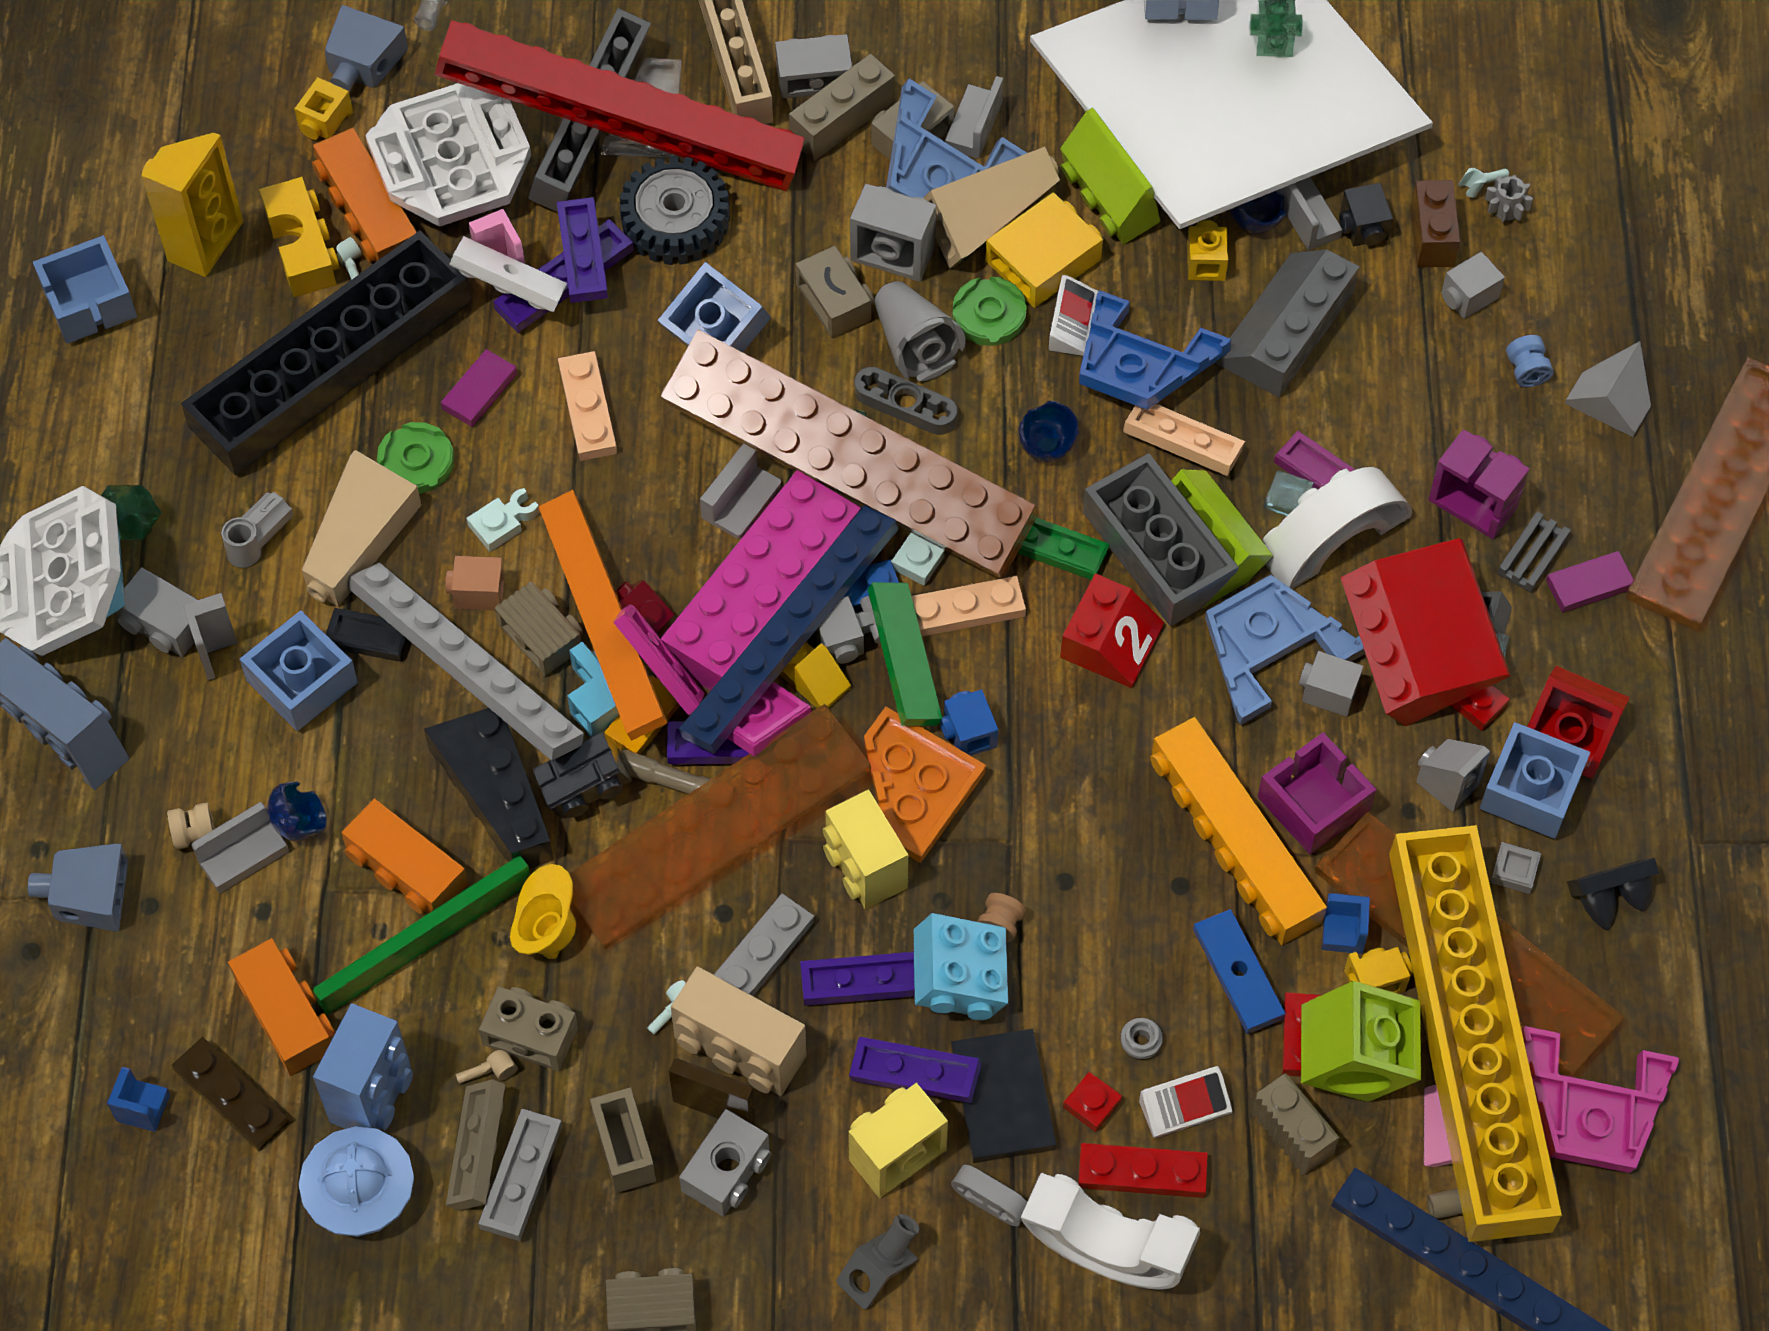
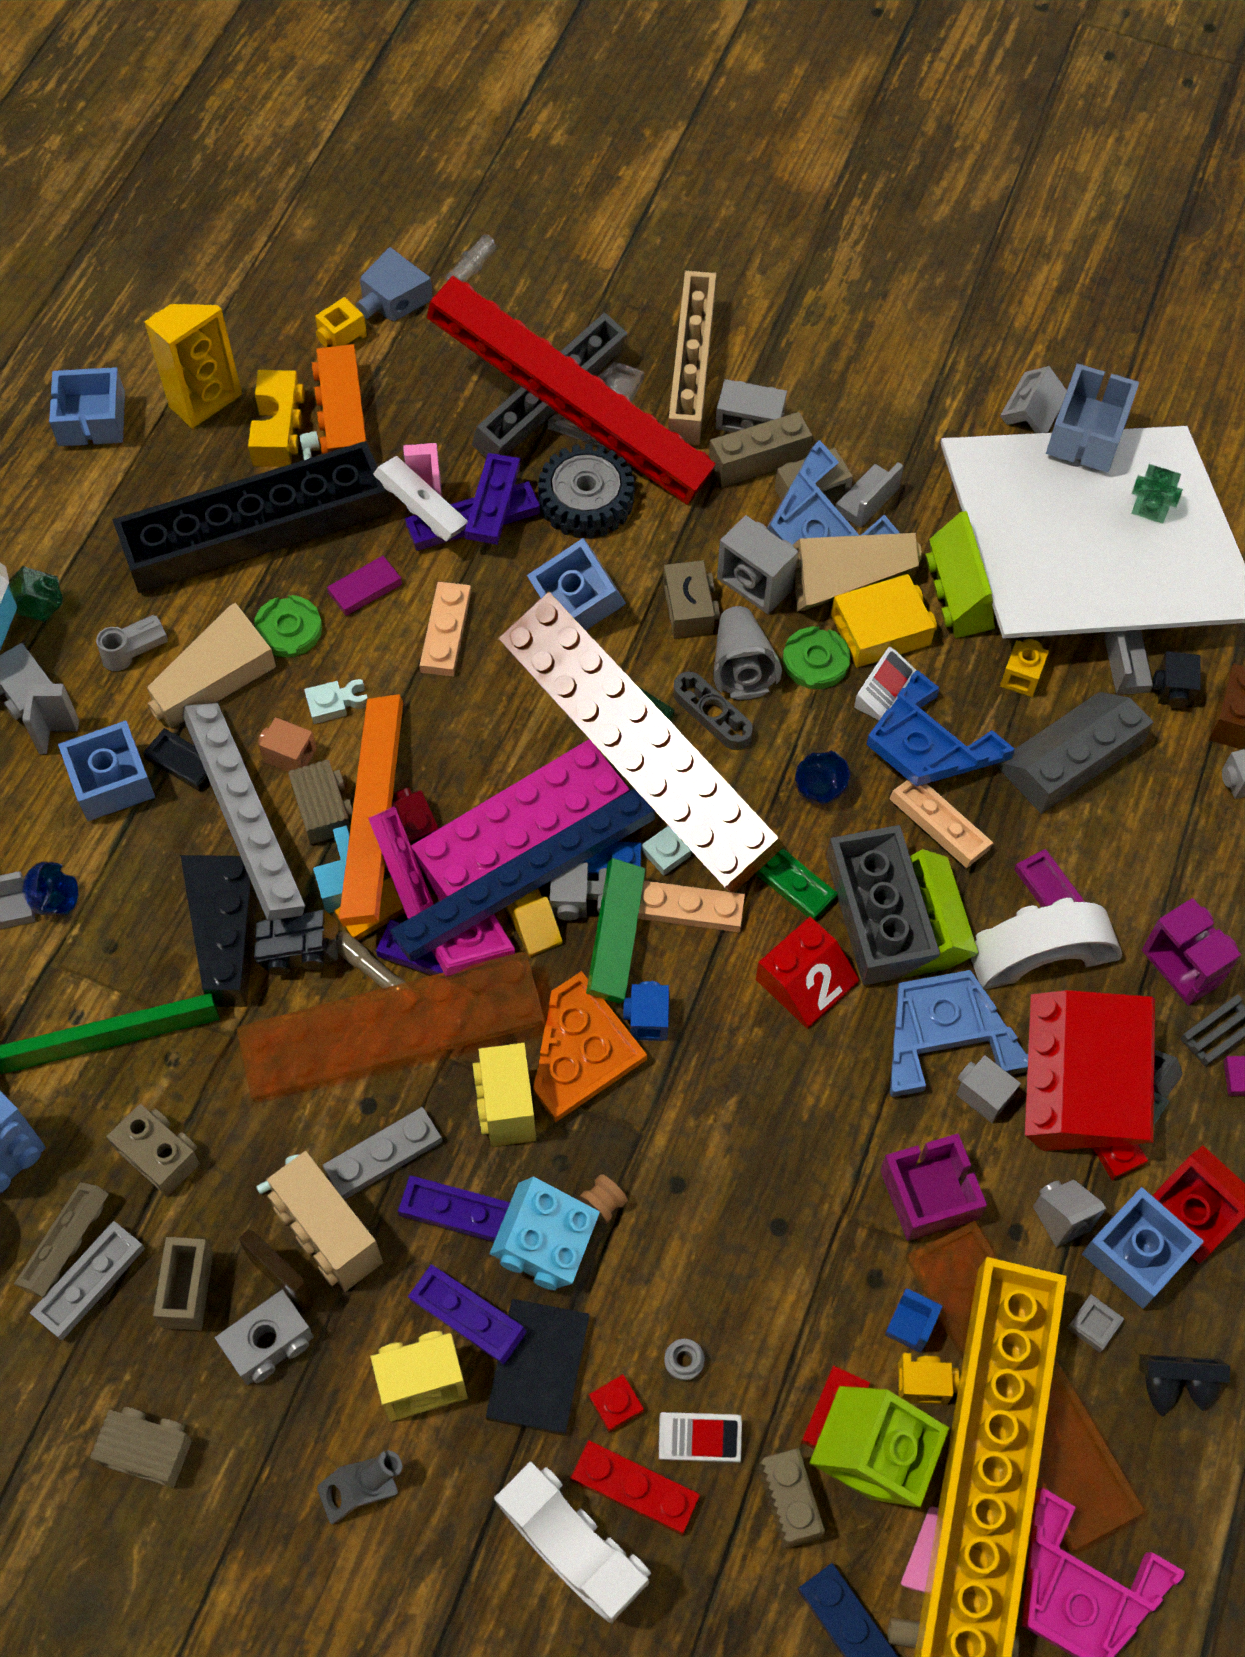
camera: 20 degrees right, 0 degrees up
orange brick [341,798,468,914] -> none
white piece [365,83,531,227] -> none
tan hand [456,1050,518,1084] -> none
yellow piece [510,864,576,959] -> none
light grey panel [700,443,781,539] -> none
light grey beam [951,1165,1027,1226] -> none
light orange brick [1150,717,1327,946] -> none
blue tile [1193,909,1285,1034] -> none
hair [1230,191,1287,234] -> none
clear light blue tile [1264,470,1314,516] -> none

